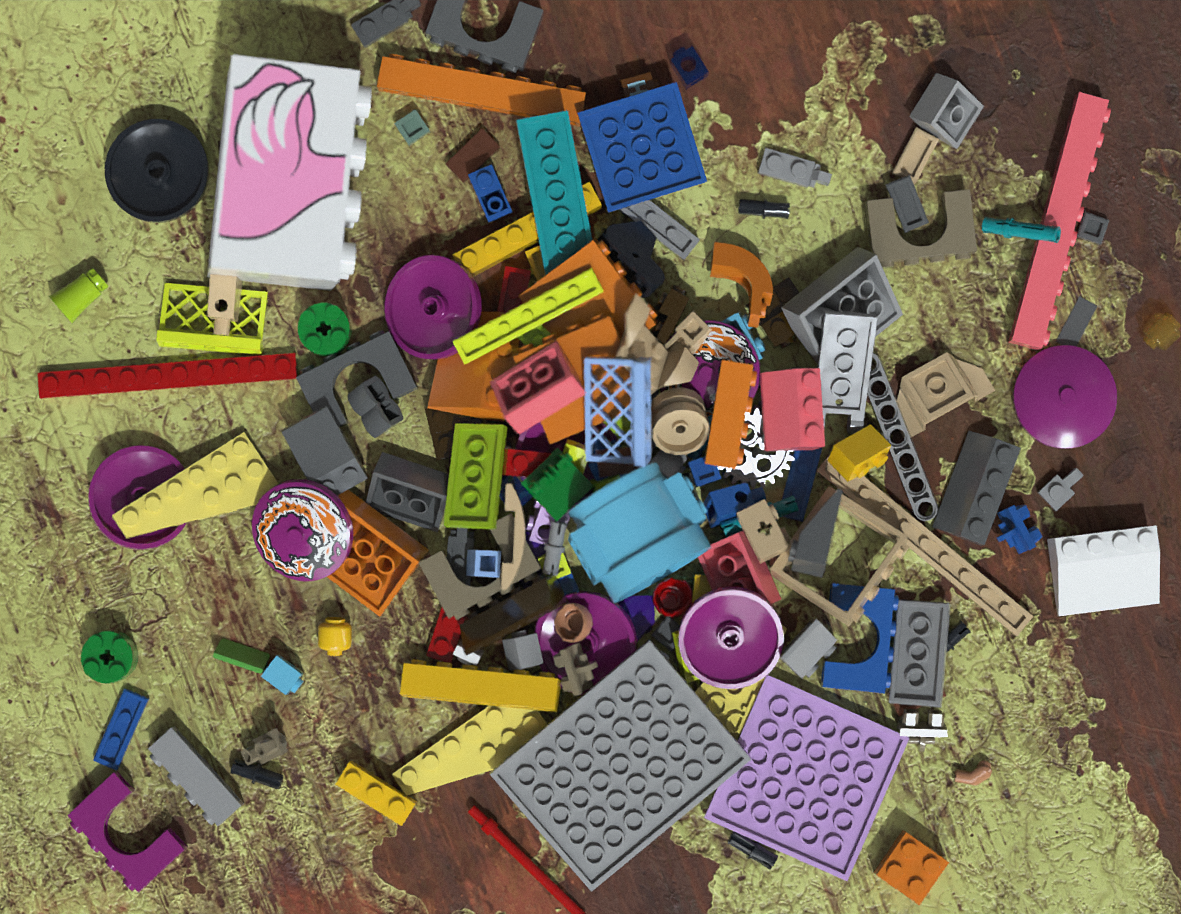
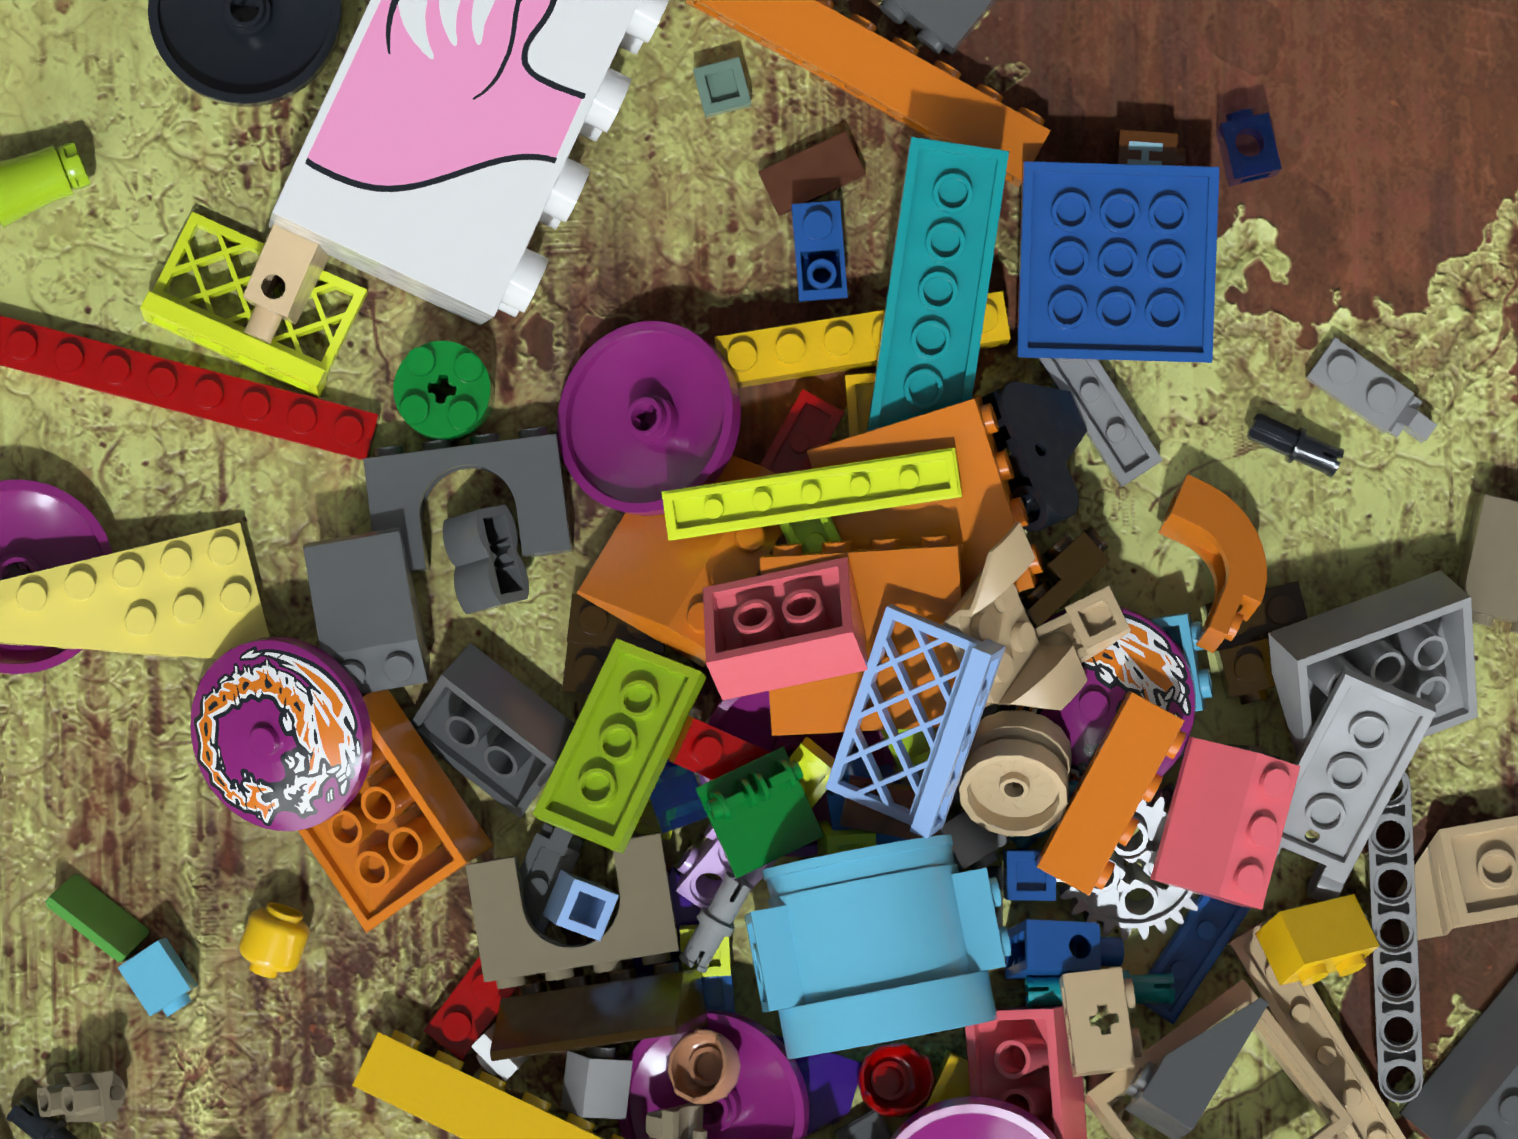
camera: 25 degrees right, 0 degrees up
tan slope [501,484,526,590] -> none

